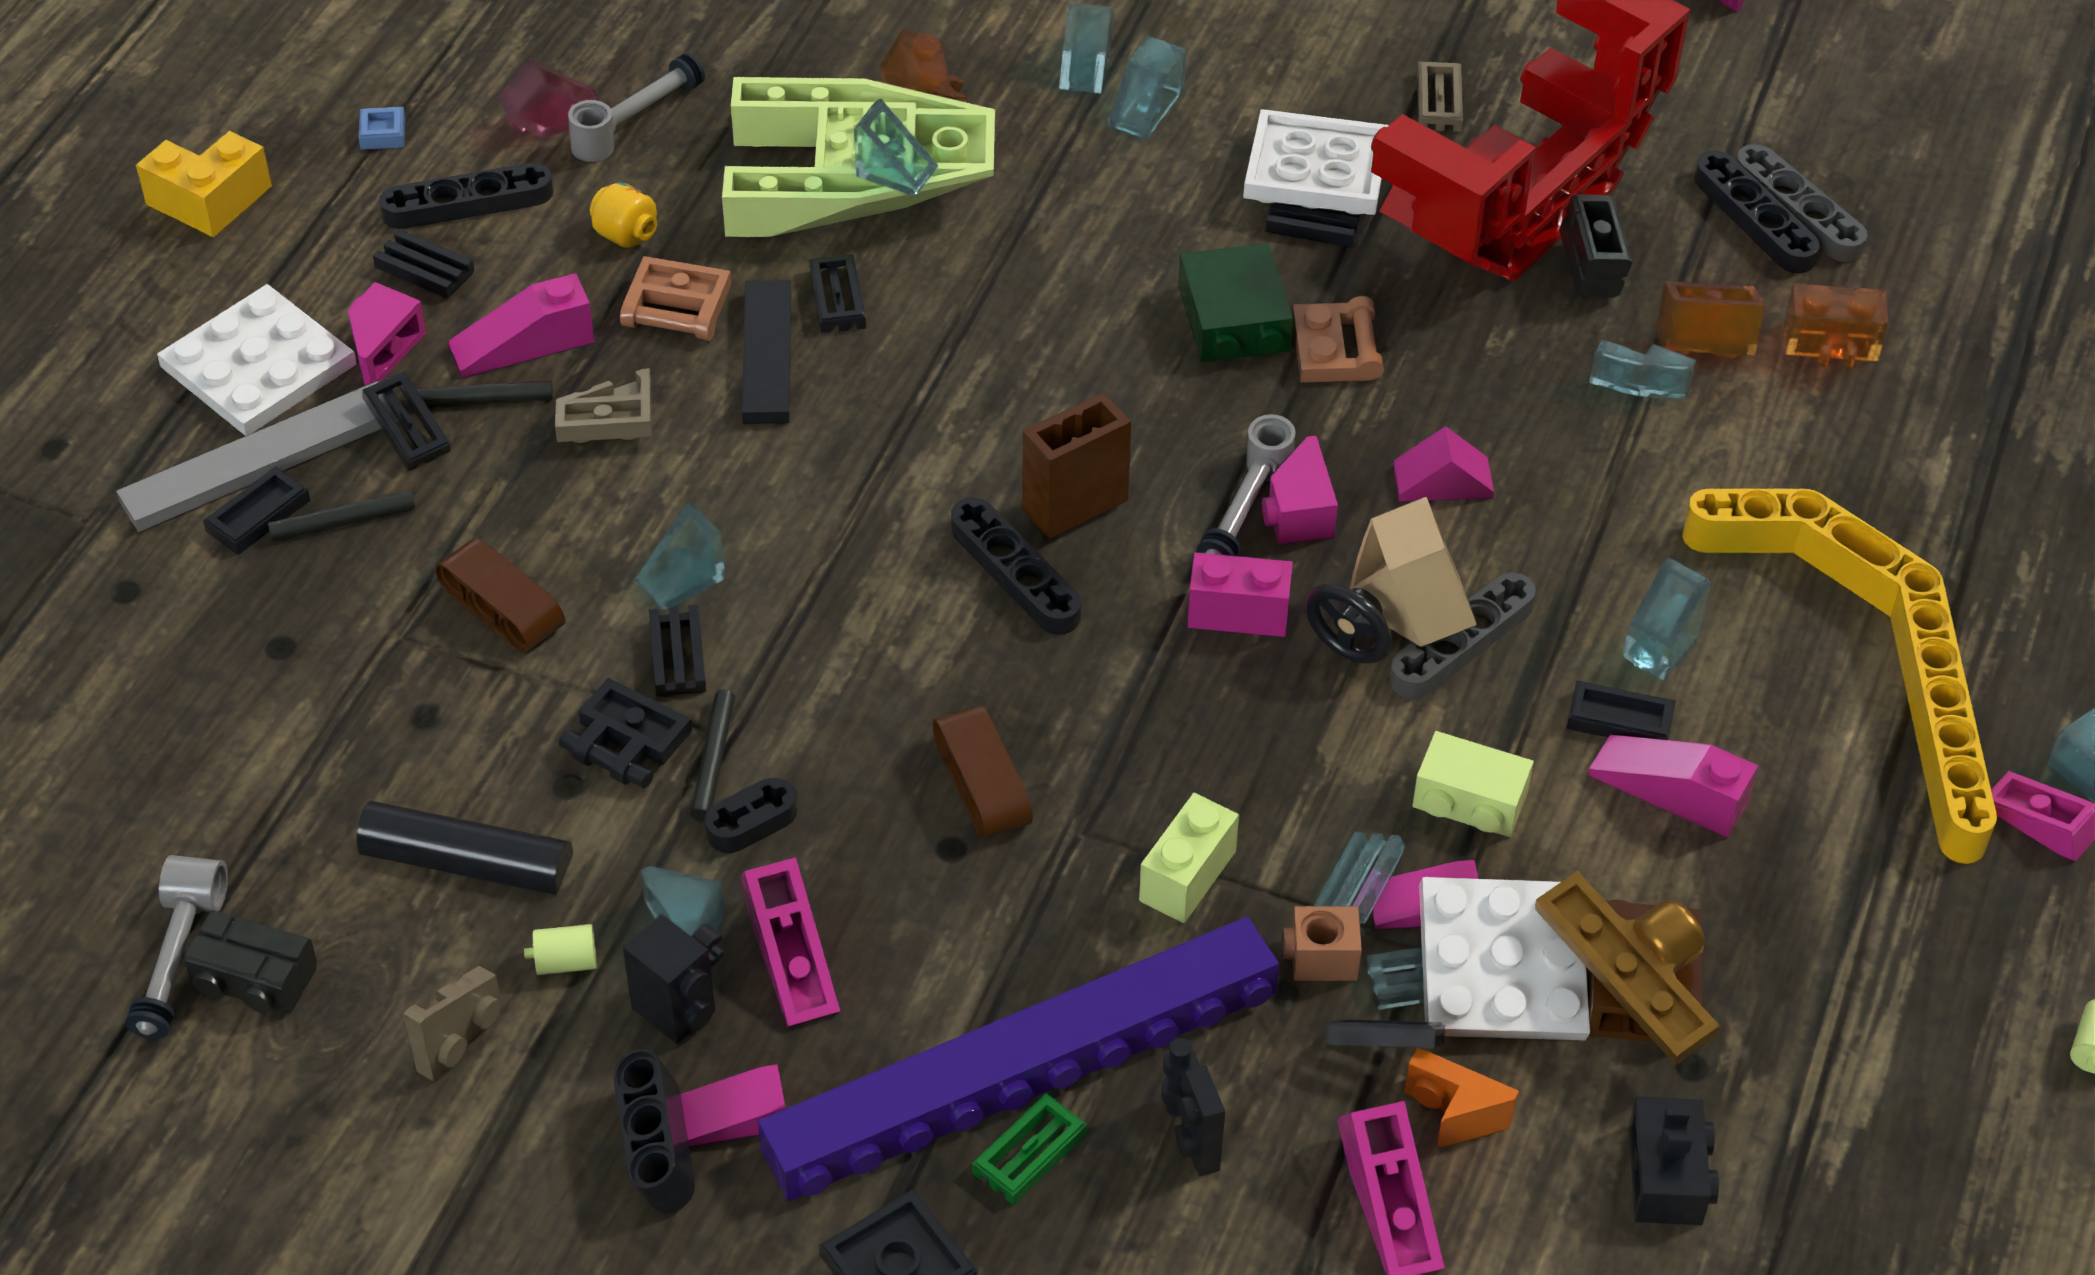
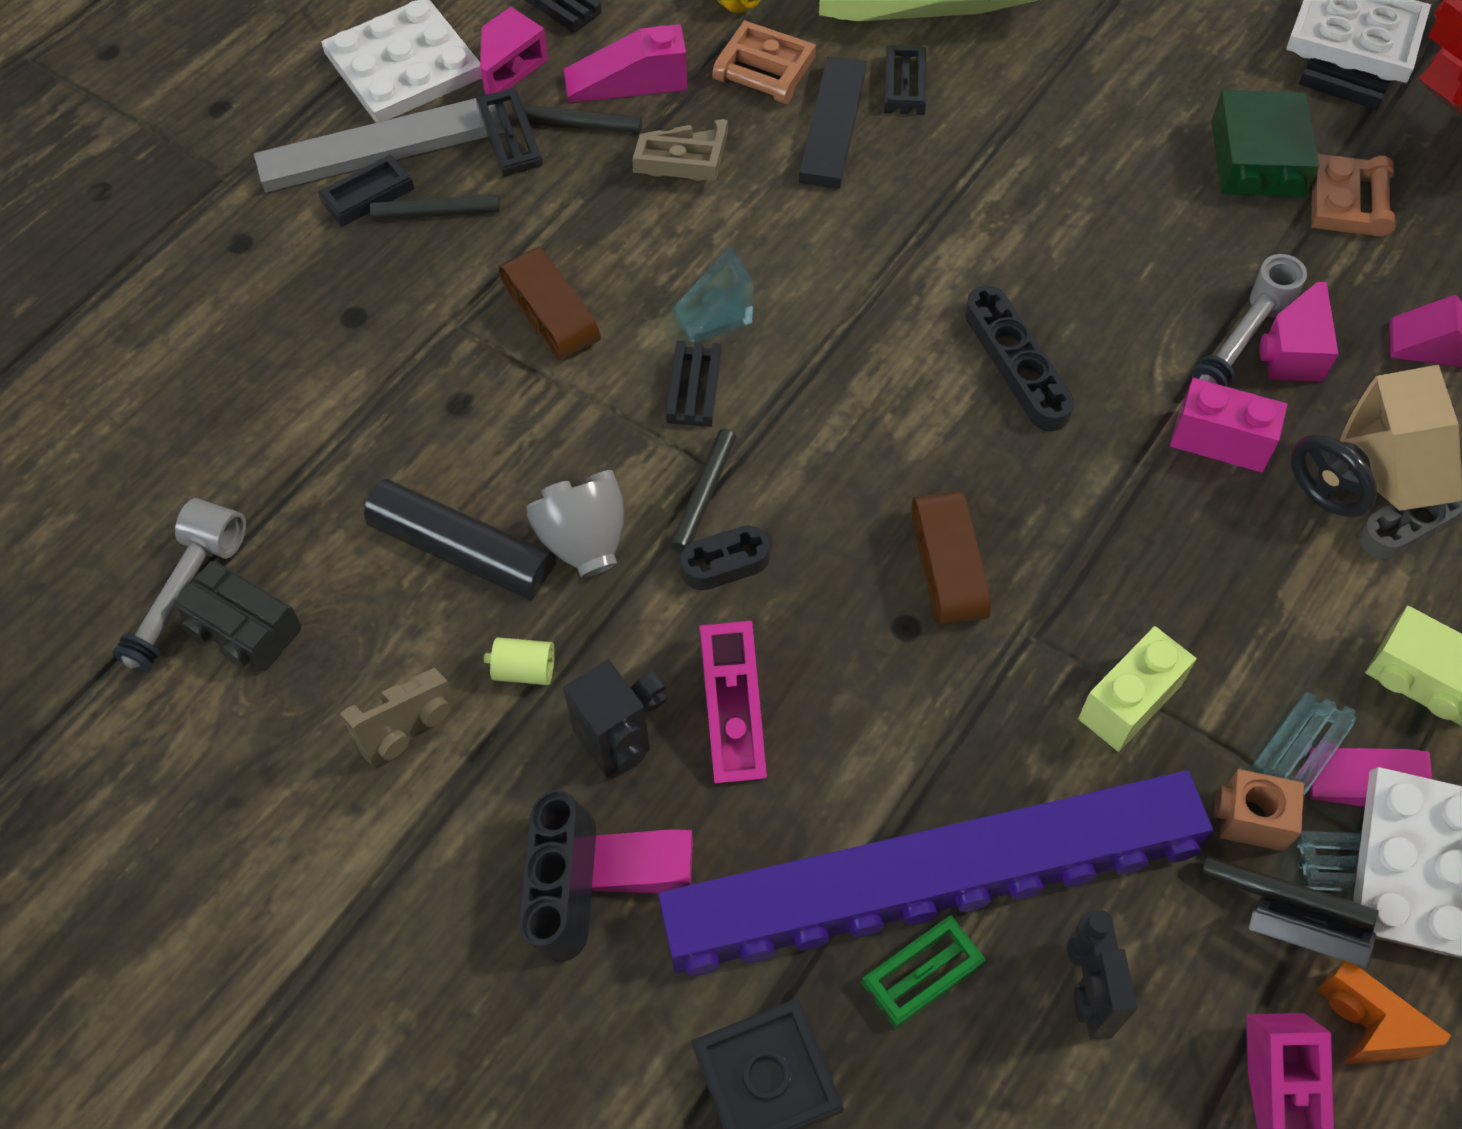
camera: 15 degrees right, 10 degrees up
black plate [559,678,692,789] -> none
clear light blue slope [641,866,725,936] -> none
reddish brown brick [1022,392,1131,539] -> none
none -> light grey piece [526,470,625,578]
none -> pearl dark grey bar [1202,856,1379,932]

